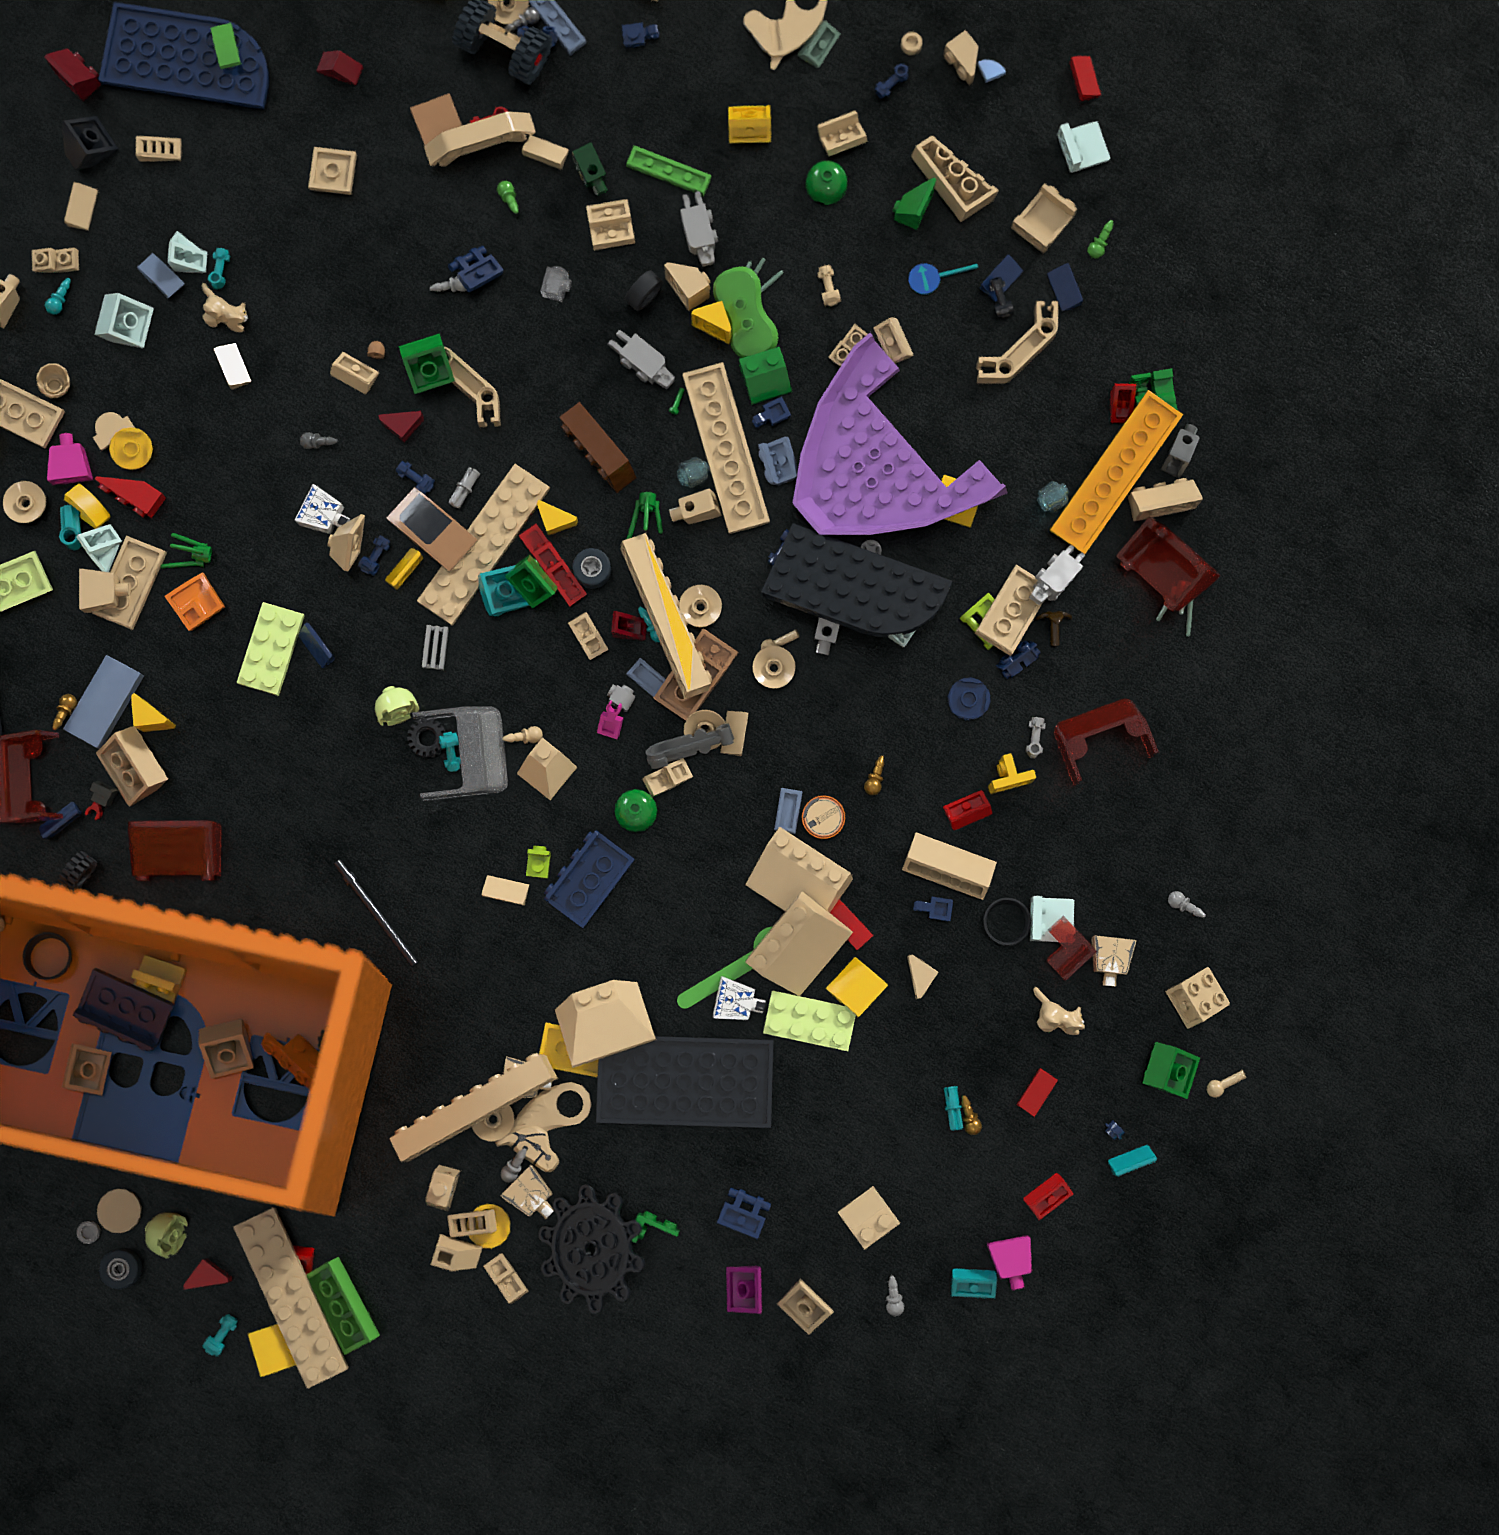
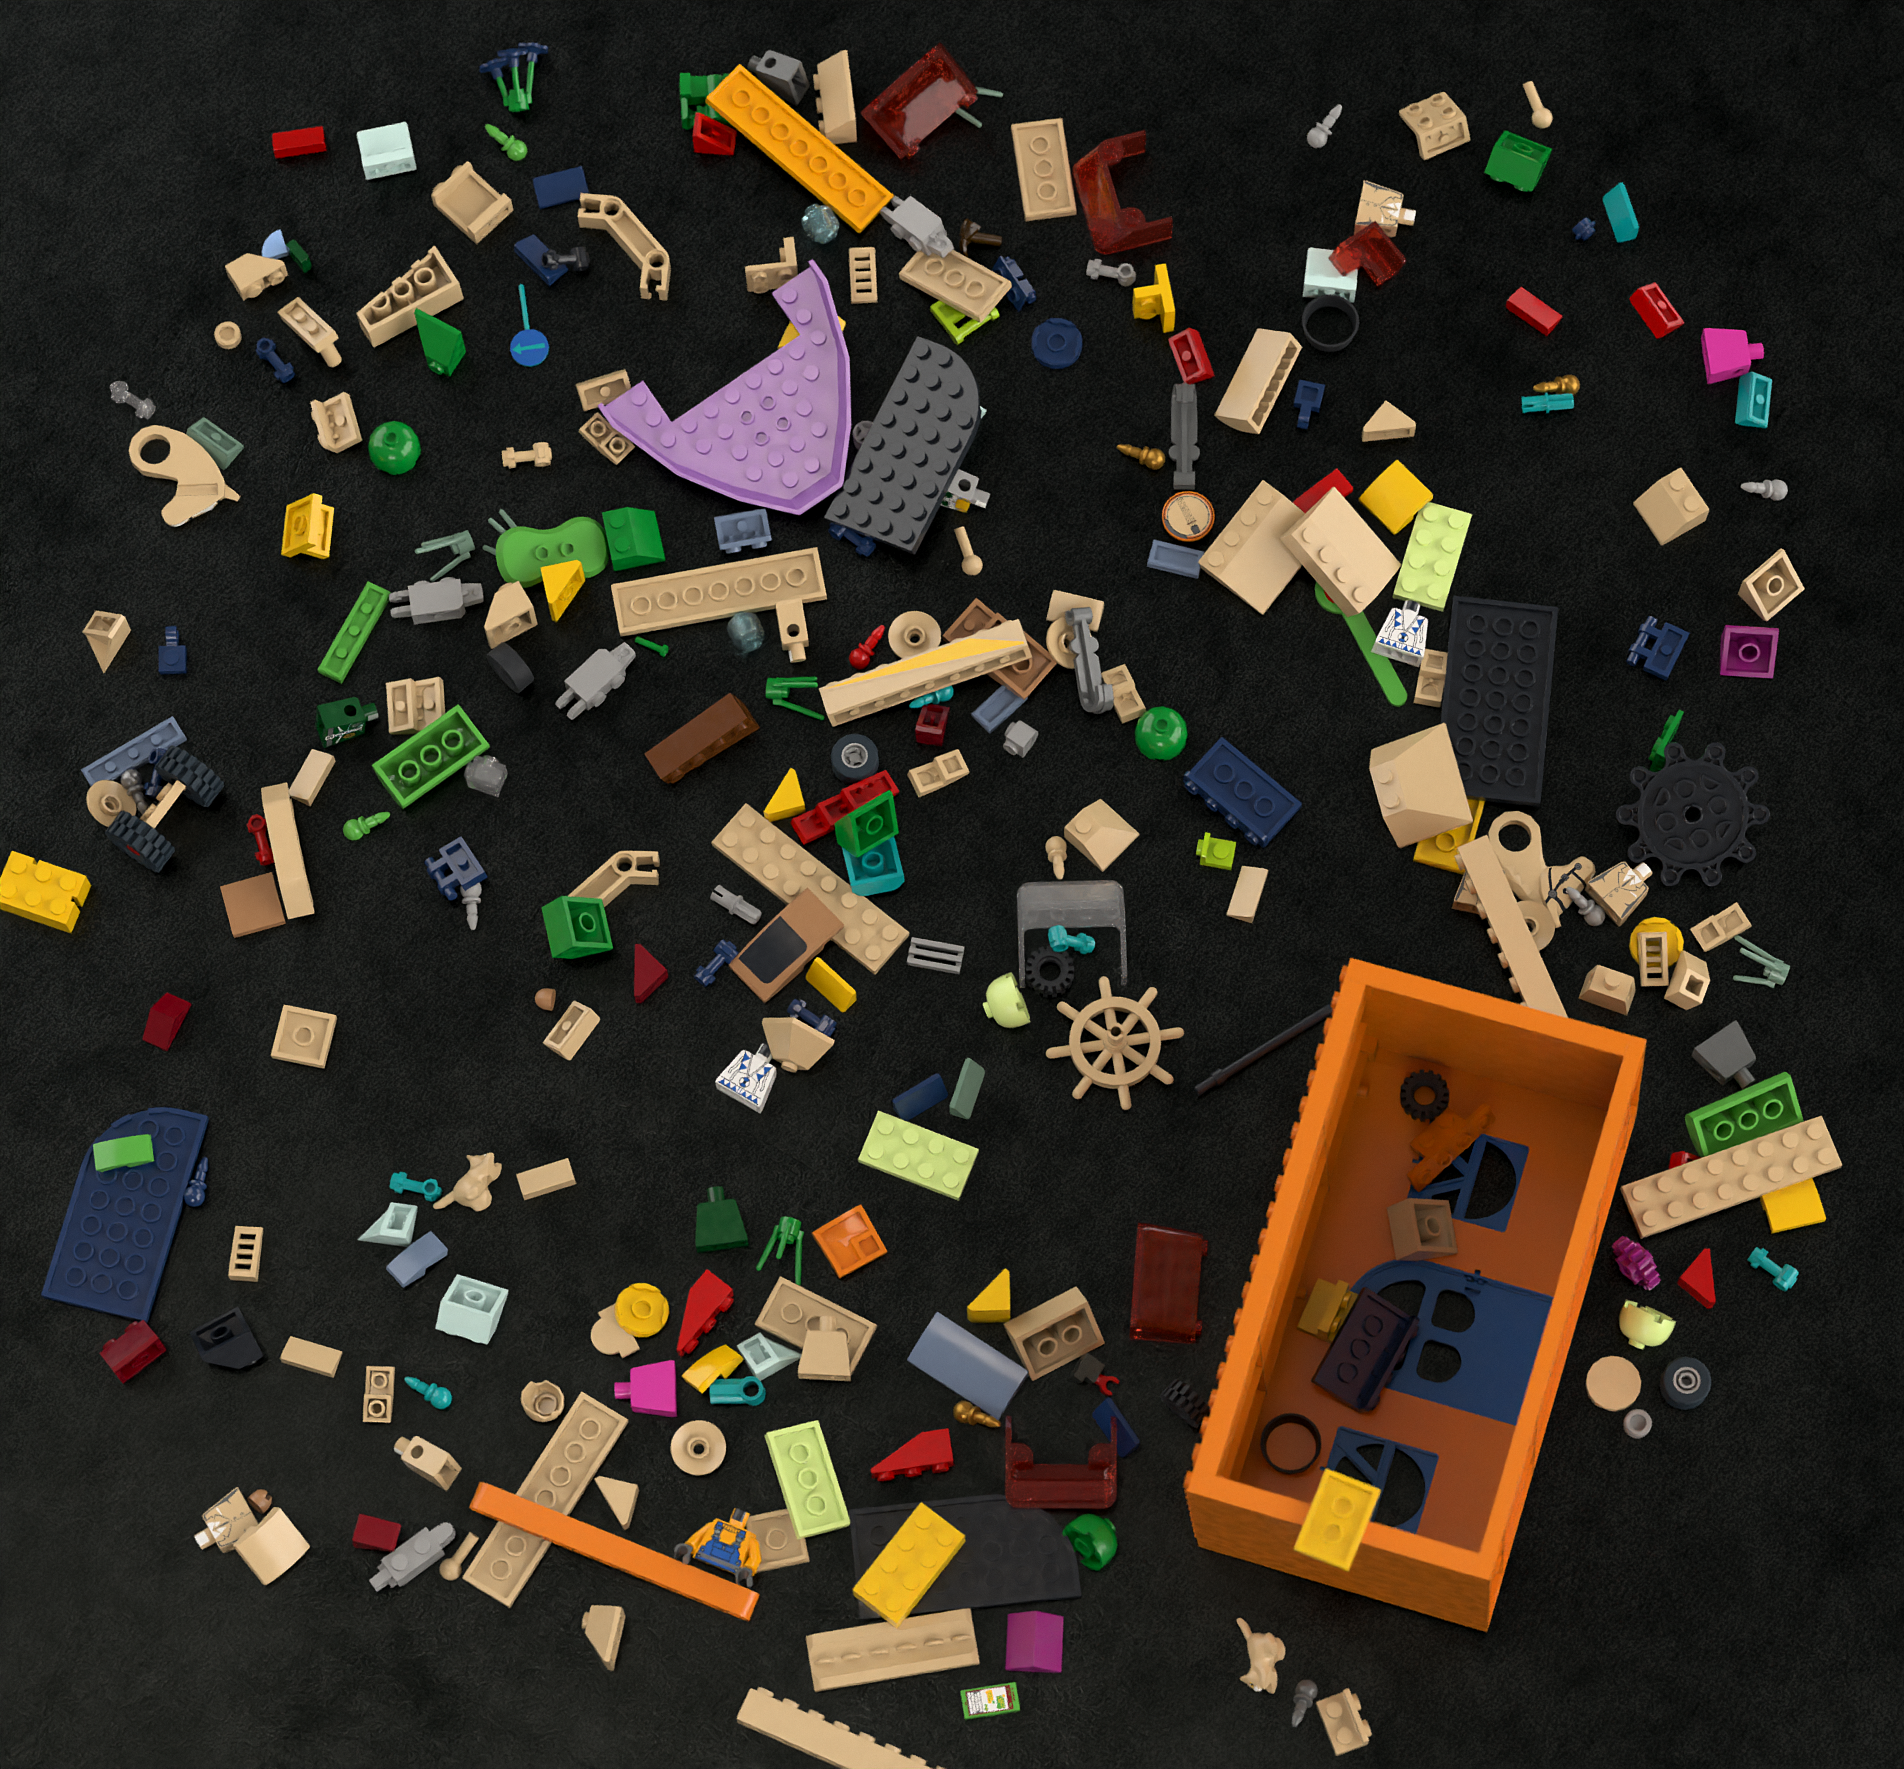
camera: 80 degrees left, 10 degrees down
tan slope [62,1044,112,1096] -> none
dark grey bar [300,432,337,449] -> none
dark pink plate [597,700,623,739] -> none
dark blue plate [752,397,791,428] -> none
tan dish [753,646,795,688] -> none
tan animal [1033,987,1085,1035] -> none
none -> dark blue bar [184,1157,208,1207]
none -> tan piece [278,297,342,367]
none -> dark green tile [286,240,312,273]
none -> bright green brick [372,704,490,809]
none -> sand green plant [415,530,475,582]
none -> plant [479,43,548,112]
none -> dark green torso [695,1186,749,1253]
none -> tan bracket [745,237,798,293]
none -> tan slope [849,247,877,304]
none -> red bar [849,625,885,669]
none -> red slope [871,1429,954,1481]
none -> sand green slope [949,1058,985,1119]
none -> tan tile [1011,118,1076,221]
none -> tan piece [1046,976,1184,1110]
none -> dark grey piece [1169,383,1200,490]
none -> tan slope [1414,649,1447,708]
none -> magenta gear [1612,1236,1661,1291]
none -> dark grey torso [1692,1020,1756,1089]
none -> sand green plant [1733,935,1790,988]

